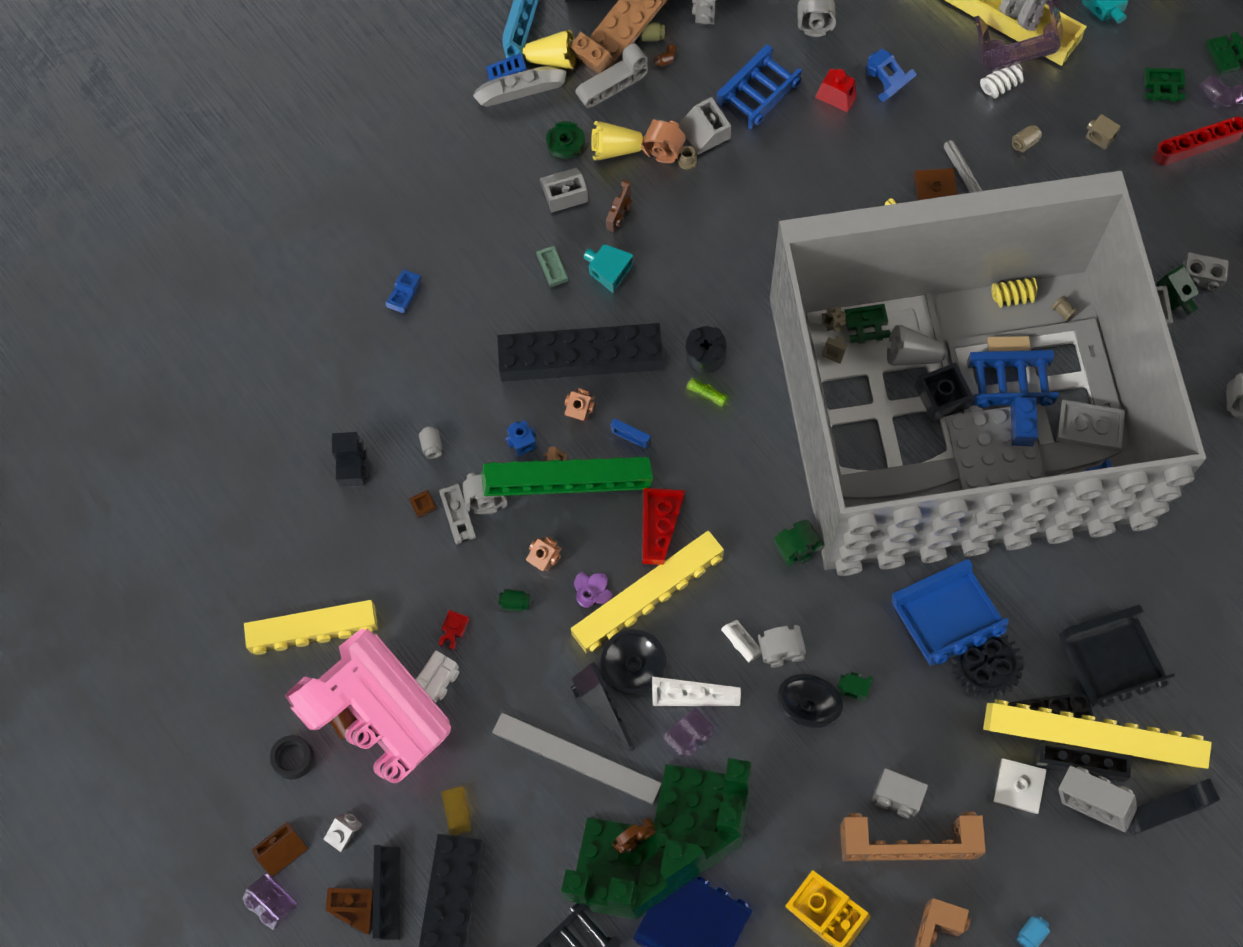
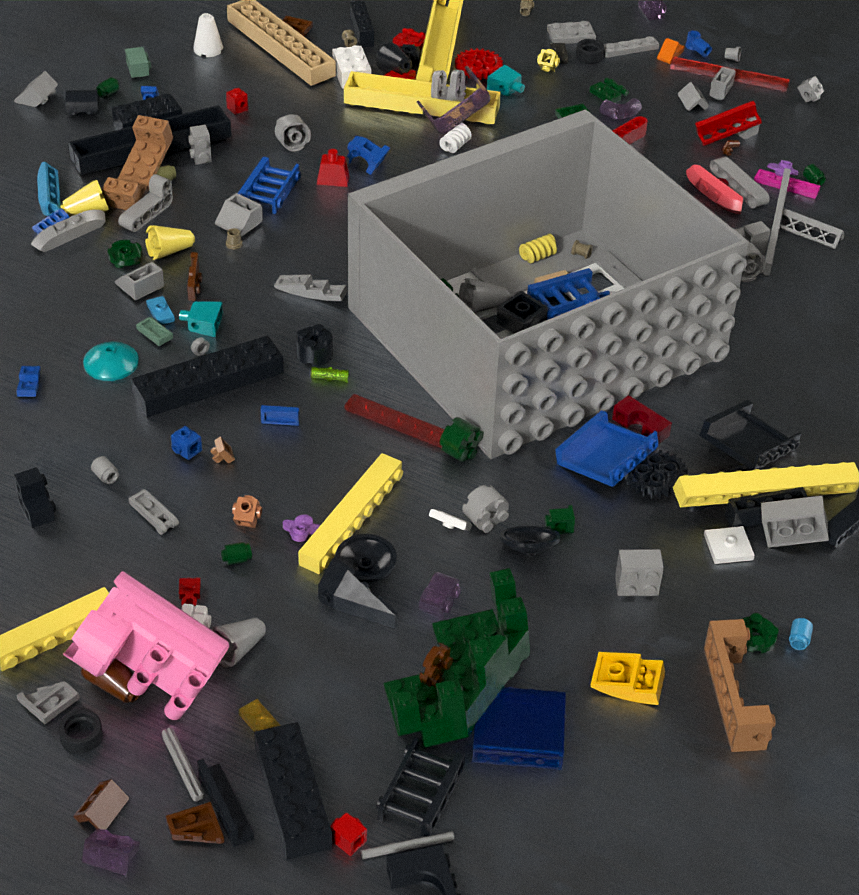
camera: 30 degrees left, 25 degrees down
bracket [323,812,362,852] -> none
reddish brown tile [409,490,437,518] -> none
light grey brick [463,473,507,515] -> none
green brick [481,456,653,497] -> none
light grey tile [492,713,662,805] -> none
nougat brick [564,388,596,421] -> none
nougat brick [641,119,686,164] -> none
red wing [642,488,685,565] -> none
white wing [652,677,741,706] -> none
reddish brown arm [654,44,677,66] -> none
medium nougat plate [840,812,986,861] -> none
none -> light grey wing [17,681,80,724]
none -> teal dish [83,341,139,381]
none -> dark azure plate [146,296,175,325]
none -> light grey axle [162,728,204,802]
none -> light grey tile [191,337,210,356]
none -> light grey cone [211,618,266,668]
none -> light grey slope [274,274,348,301]
none -> clear red tile [344,394,444,448]
none -> dark red arch [612,395,672,445]
none -> dark green plate [742,613,779,653]

